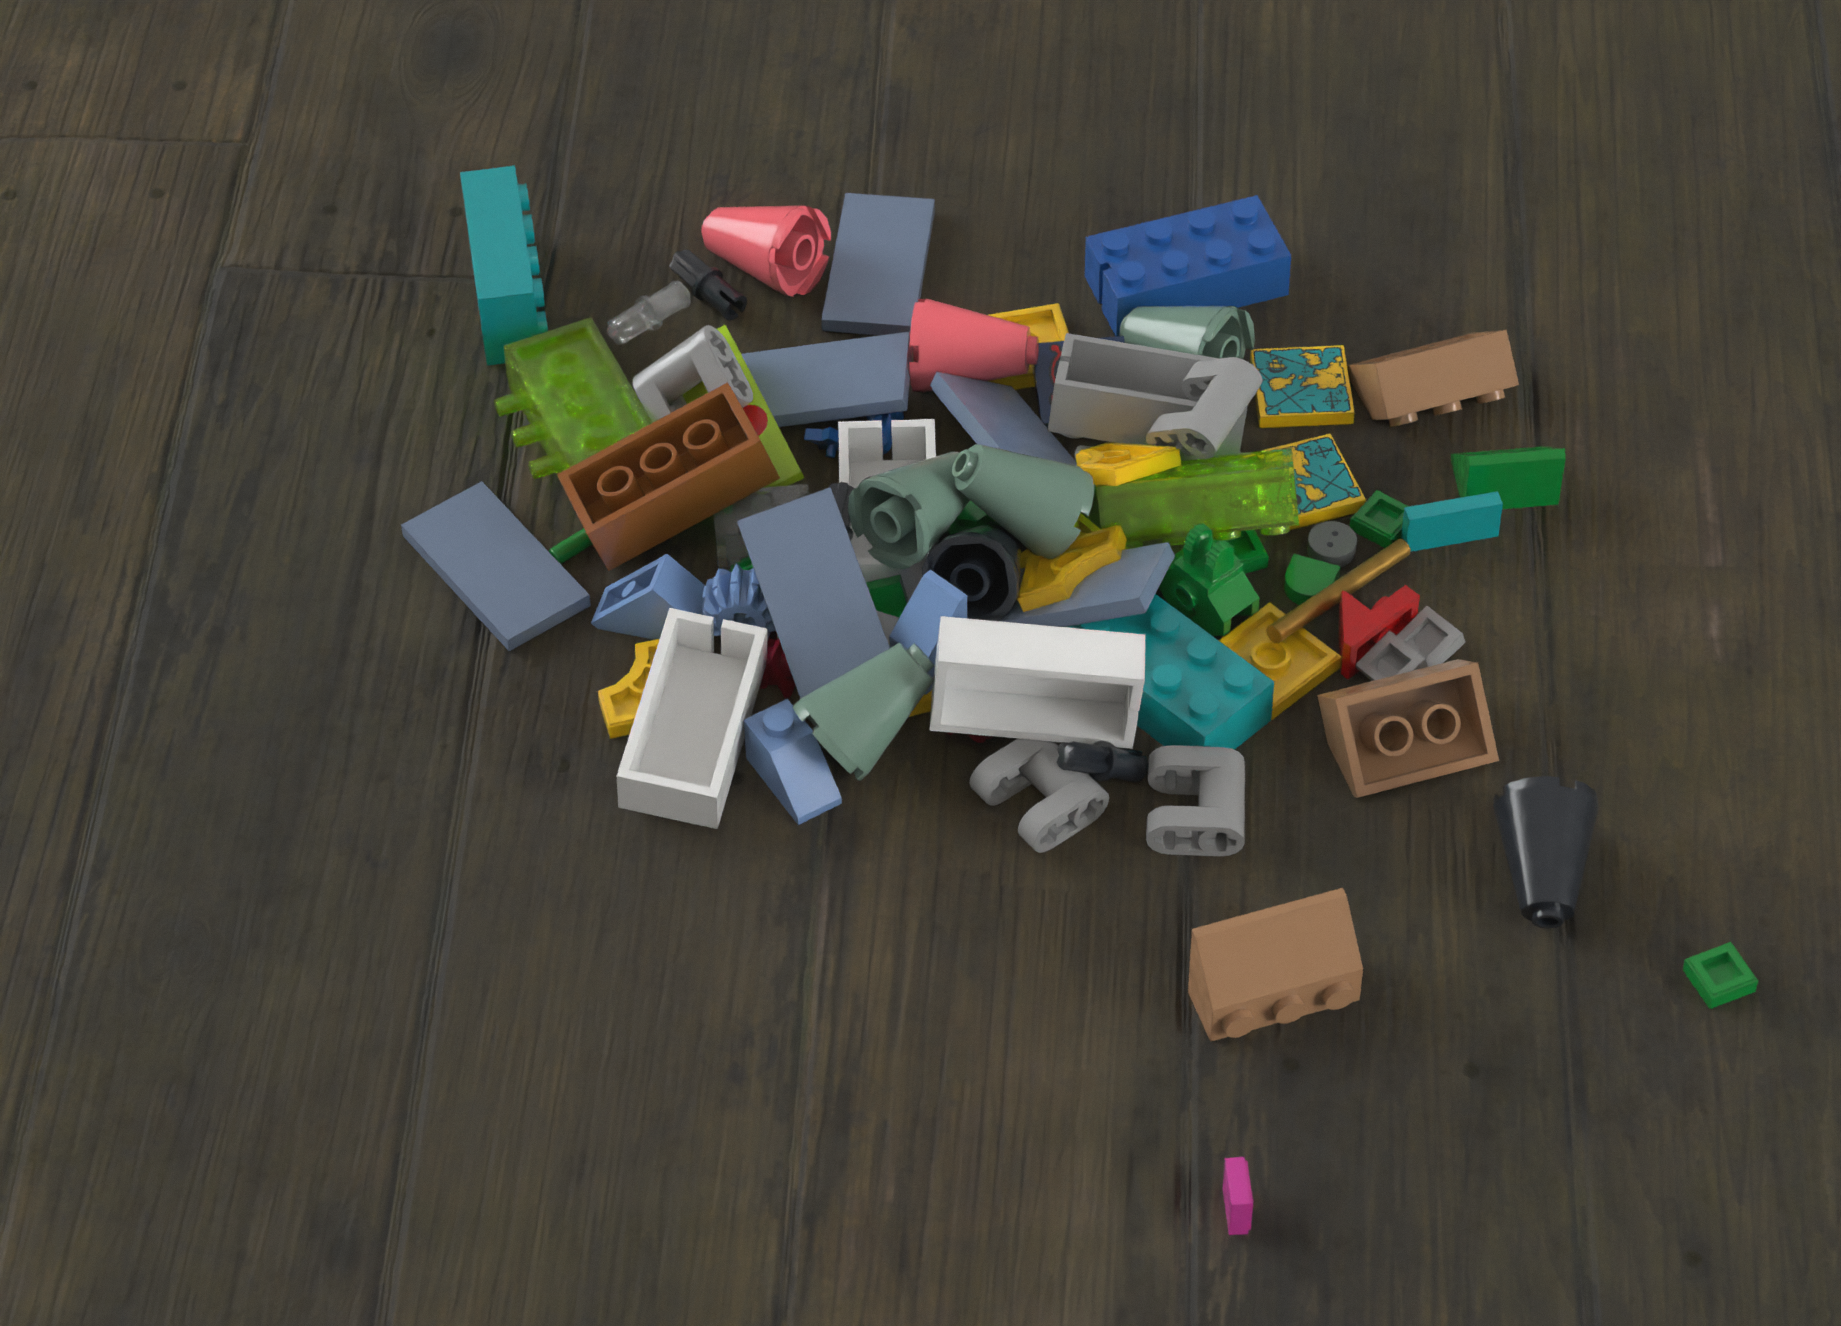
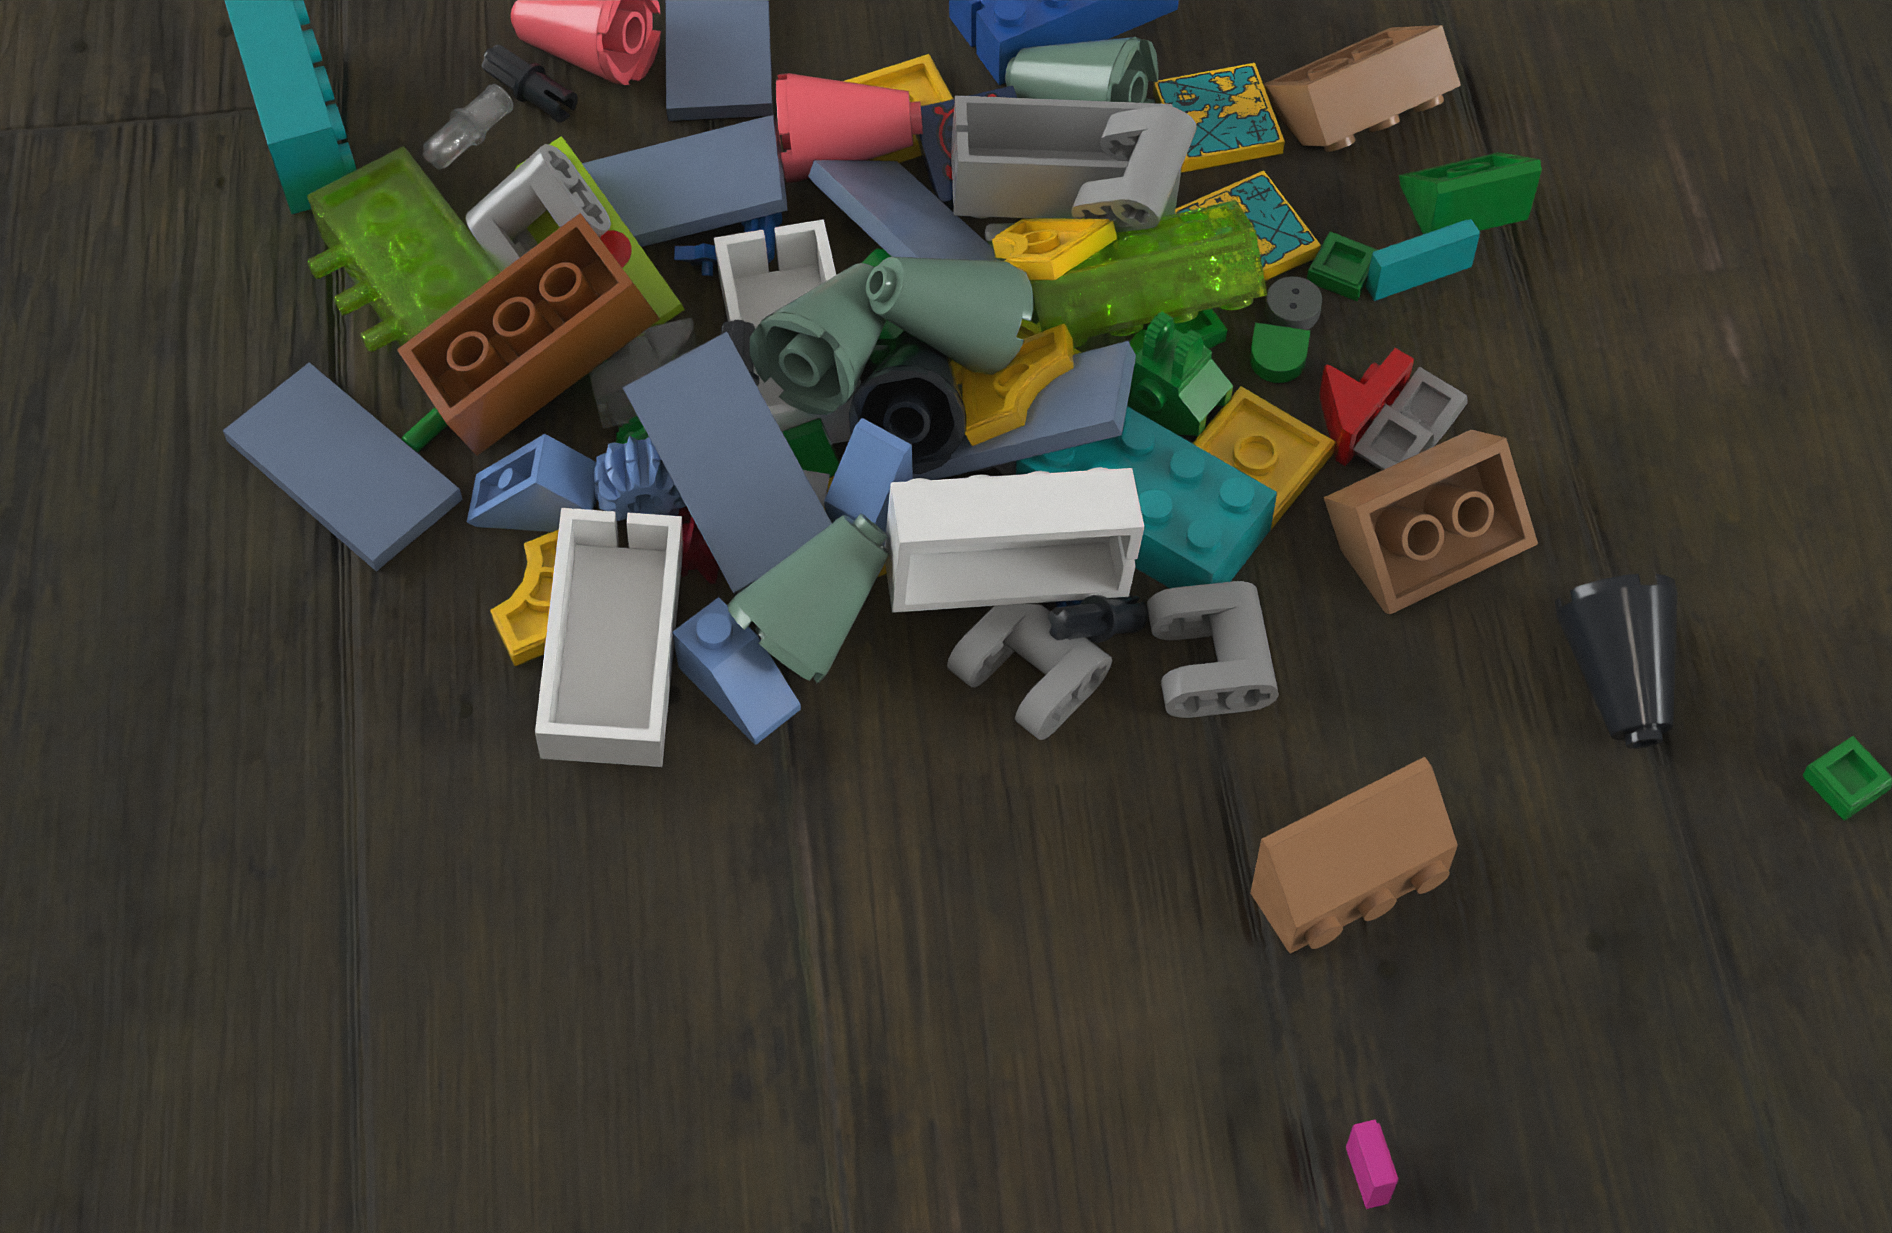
camera: 10 degrees left, 10 degrees up
pearl gold bar [1266,539,1410,643] -> none

